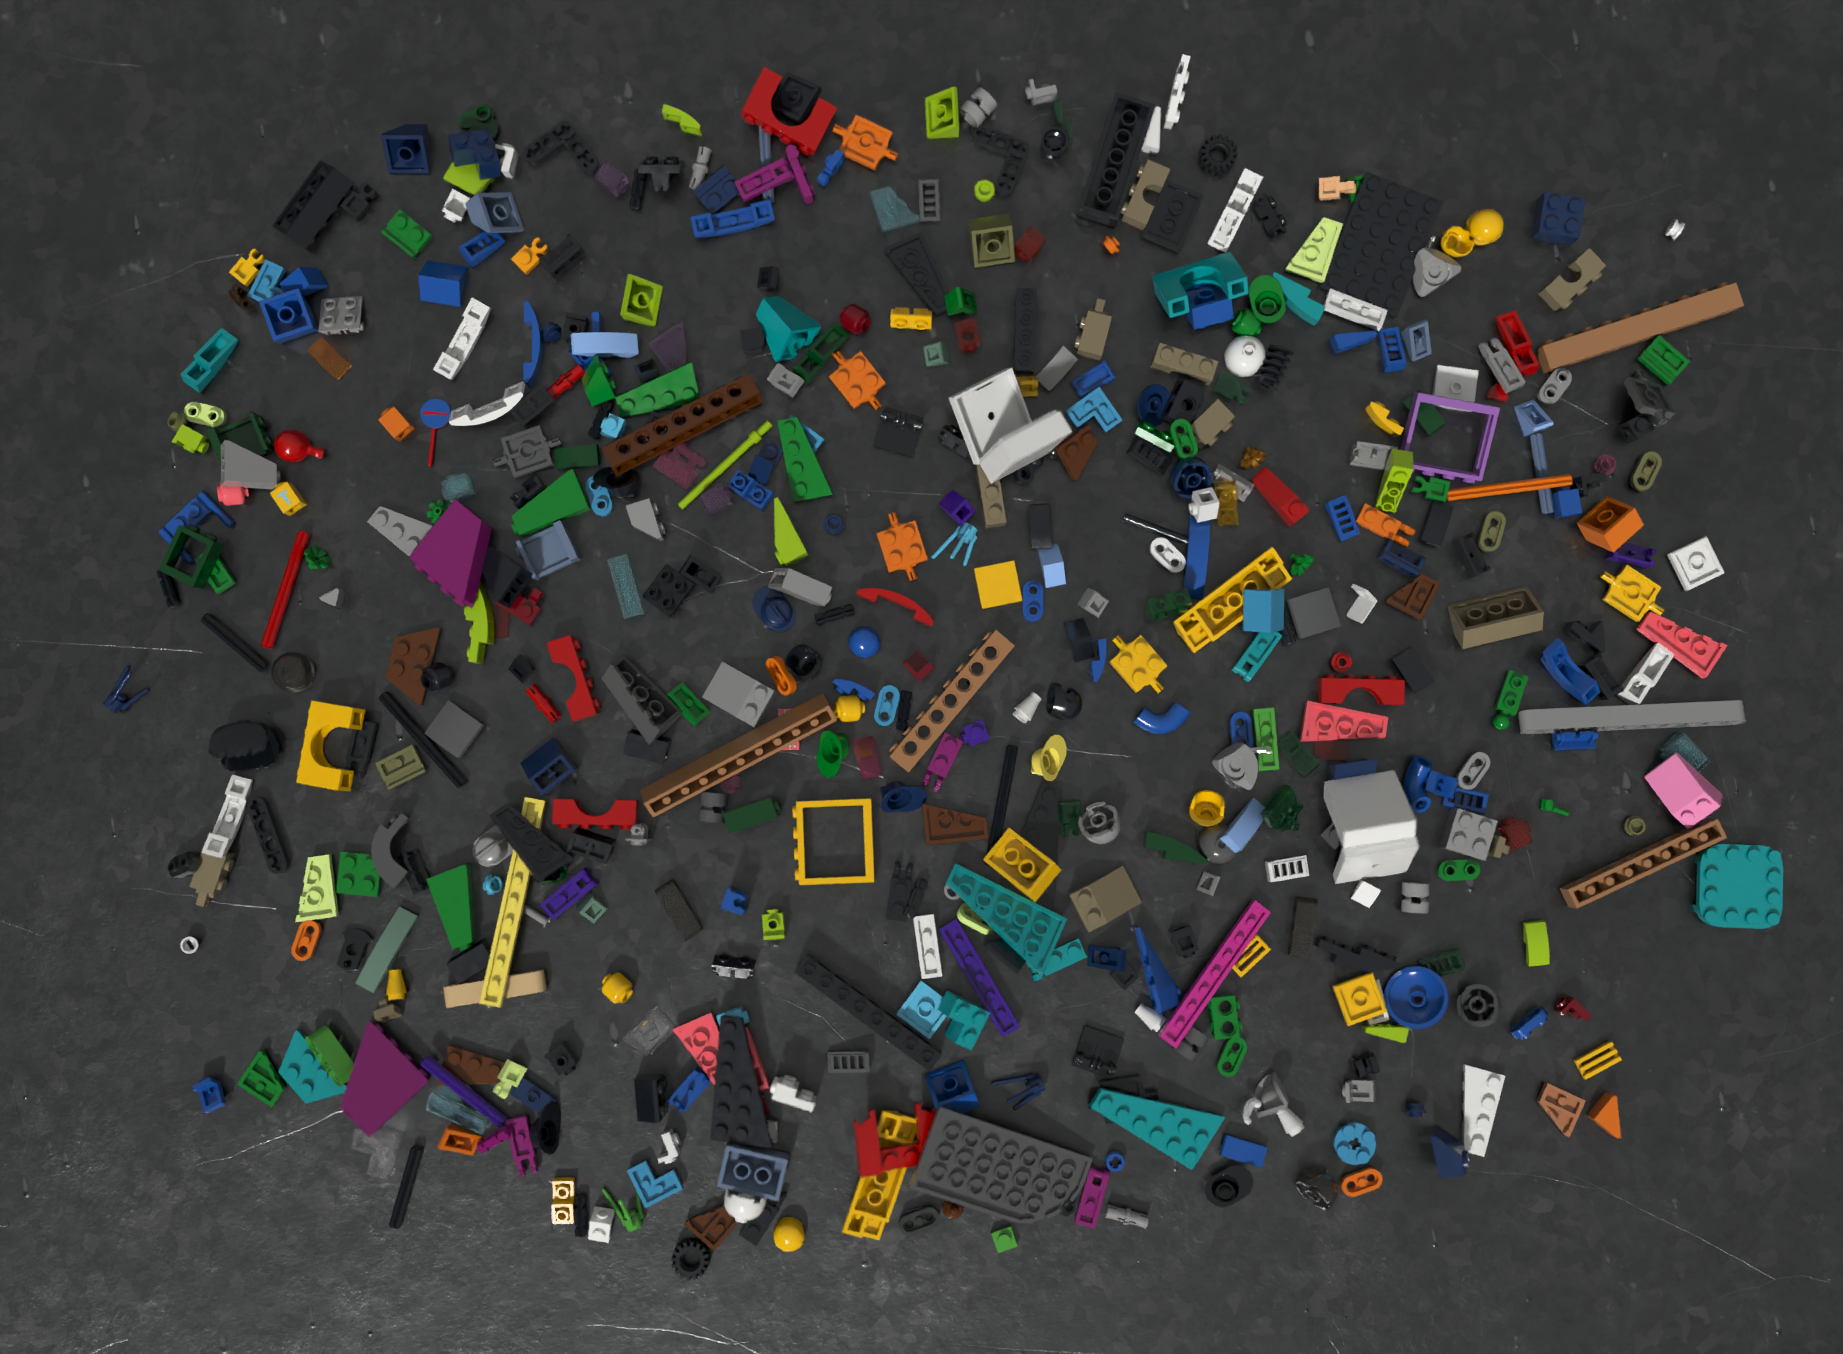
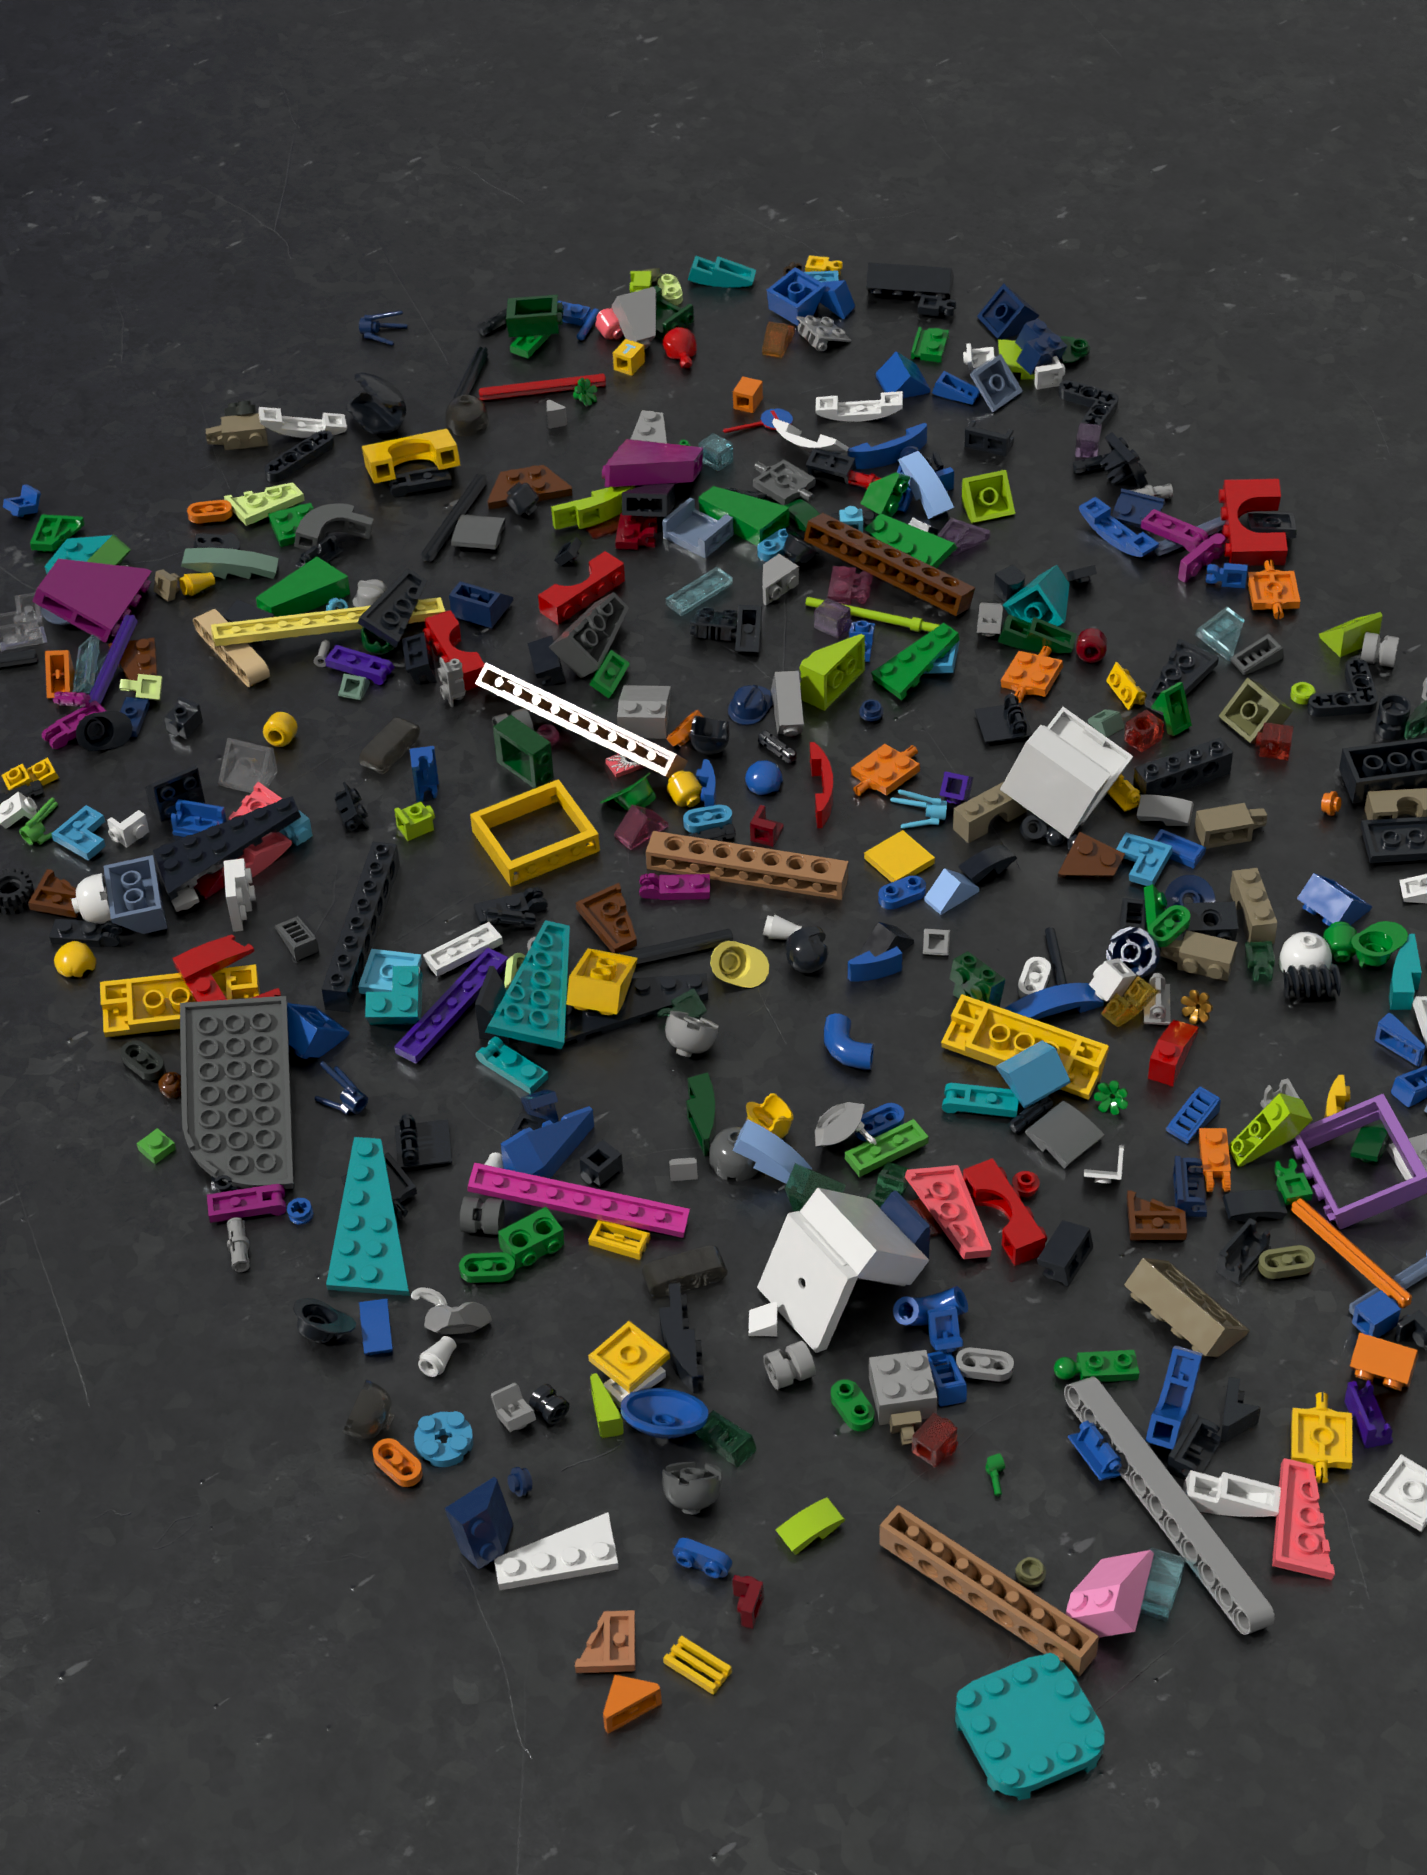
camera: 70 degrees right, 40 degrees down
white hinge [180,937,199,954] -> none
olive plate [375,745,427,790] -> none
light orange plate [511,237,549,275] -> none
red pin [525,684,562,724] -> none
lime slope [662,104,703,136] -> none
dark blue slope [748,439,783,486] -> none
dark blue piece [880,781,927,812] -> none
dark purple brick [960,720,990,747] -> none
dark tan slope [1068,865,1142,932] -> none
yellow plate [1109,635,1167,693] -> none
teal arch [1152,252,1249,318] -> none
white slope [1265,855,1309,882] -> none

